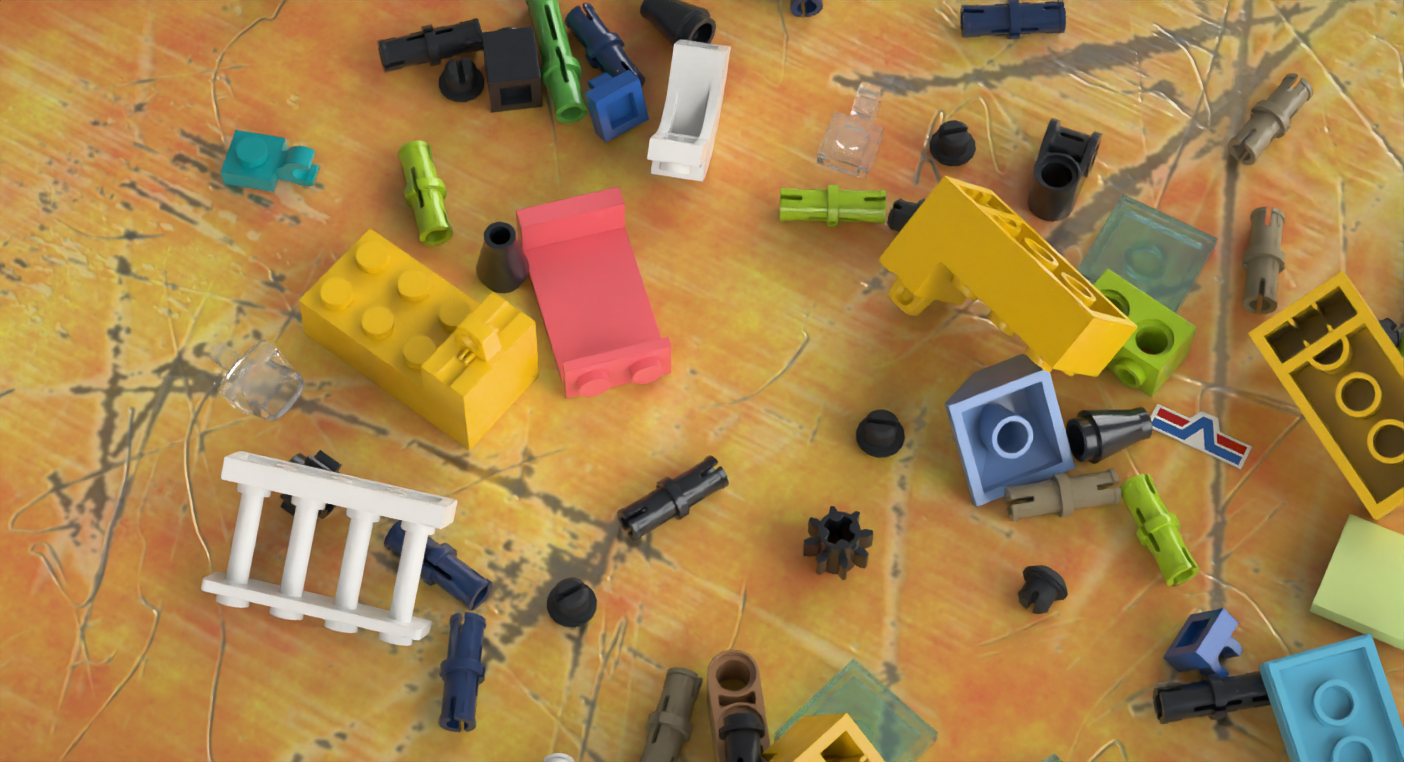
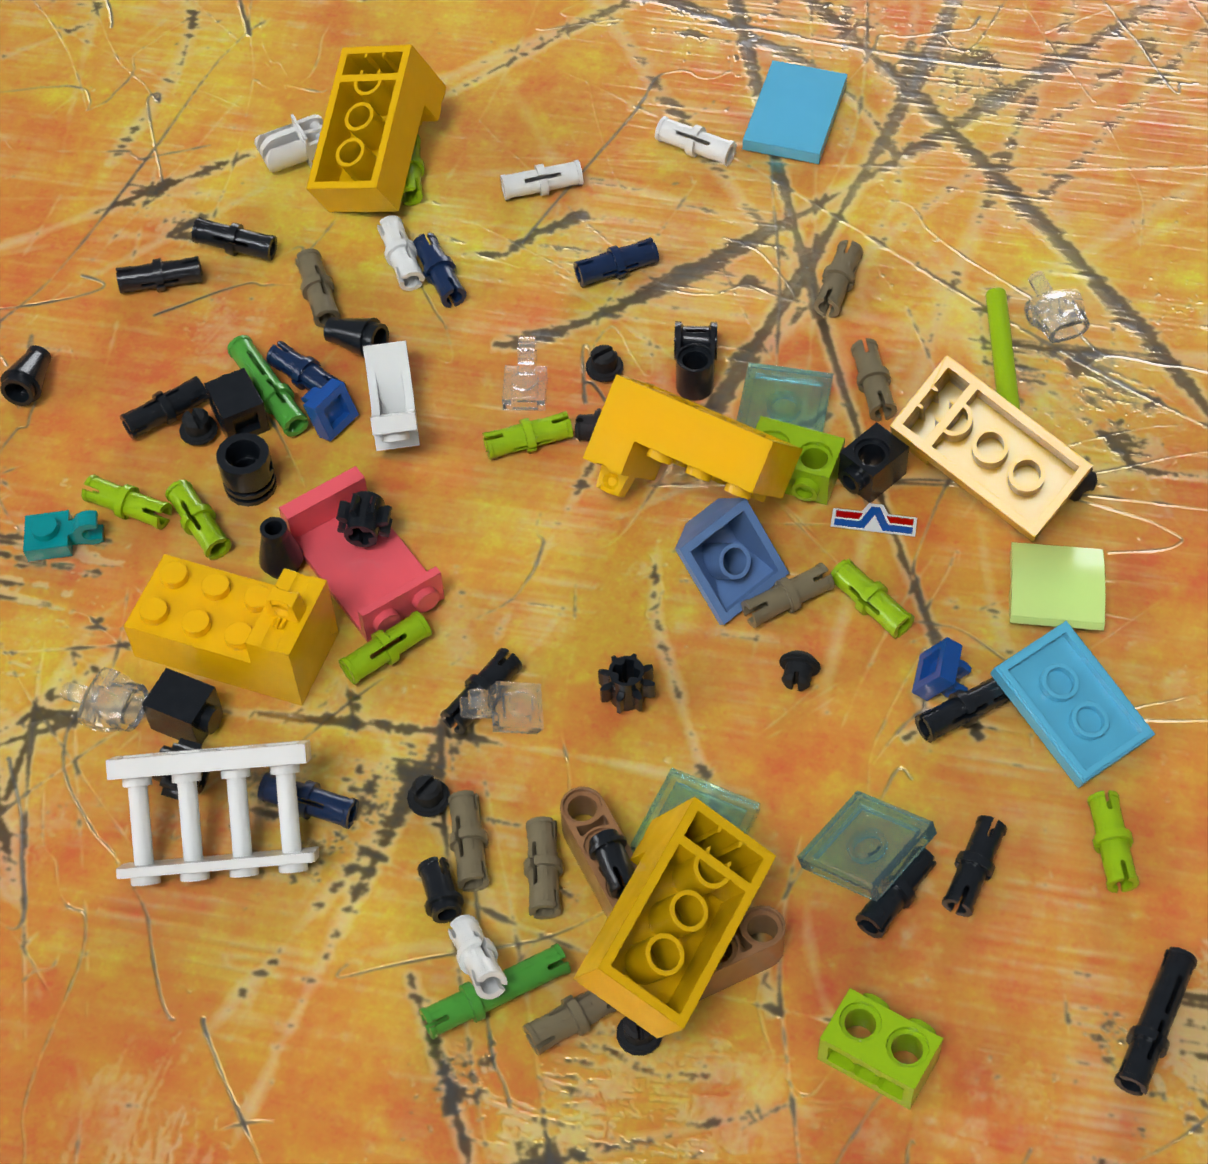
camera: 15 degrees left, 5 degrees down
dark blue pin [438,612,486,732] -> none
black piece [856,409,905,458] -> none
black cone [1066,407,1152,464] -> none
none -> lime pin [82,474,172,530]
none -> black brick [142,668,223,744]
none -> black piece [216,433,277,507]
none -> black gear [336,491,393,547]
none -> lime pin [339,611,432,685]
none -> black pin [417,857,464,923]
none -> dark tan pin [448,790,489,892]
none -> clear plate [459,681,544,734]
none -> black brick [838,422,909,503]

